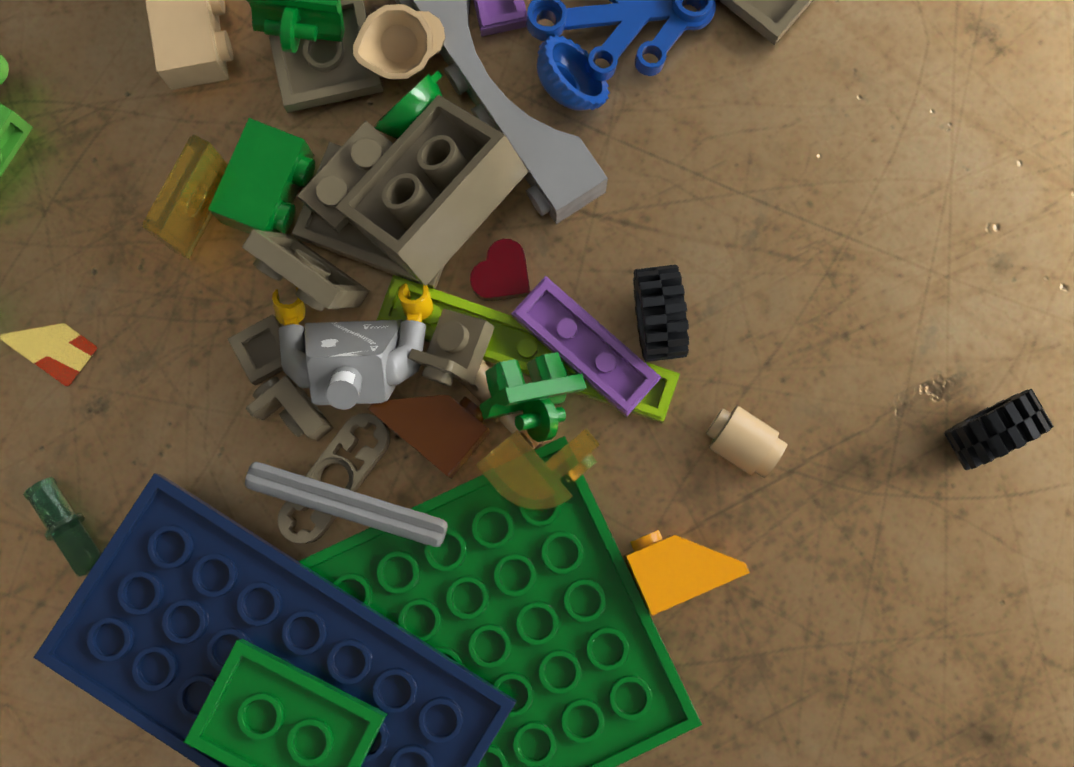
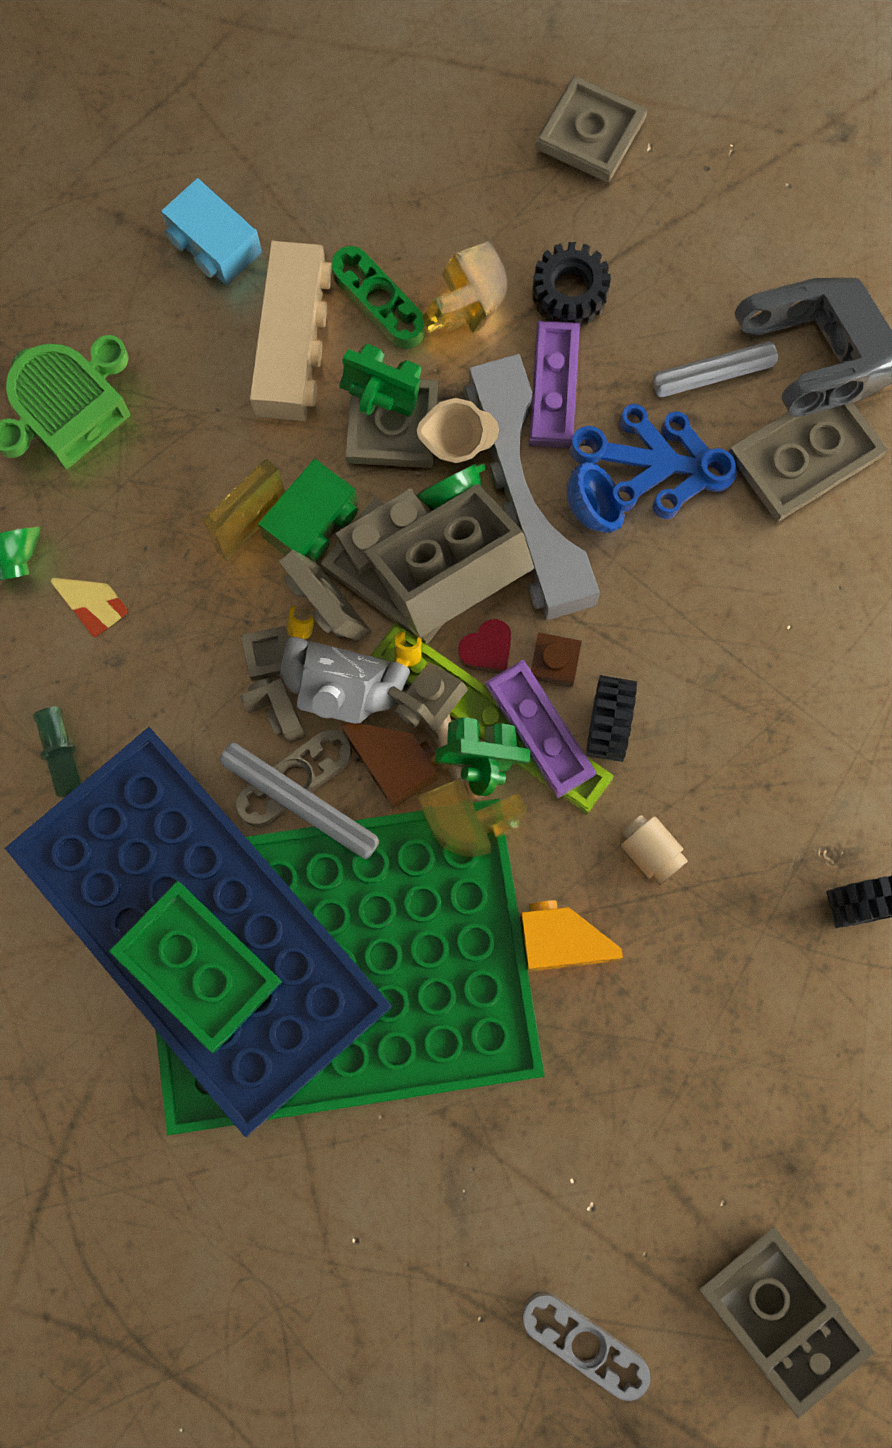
camera: 15 degrees right, 5 degrees down
none -> reddish brown plate [531,632,582,687]

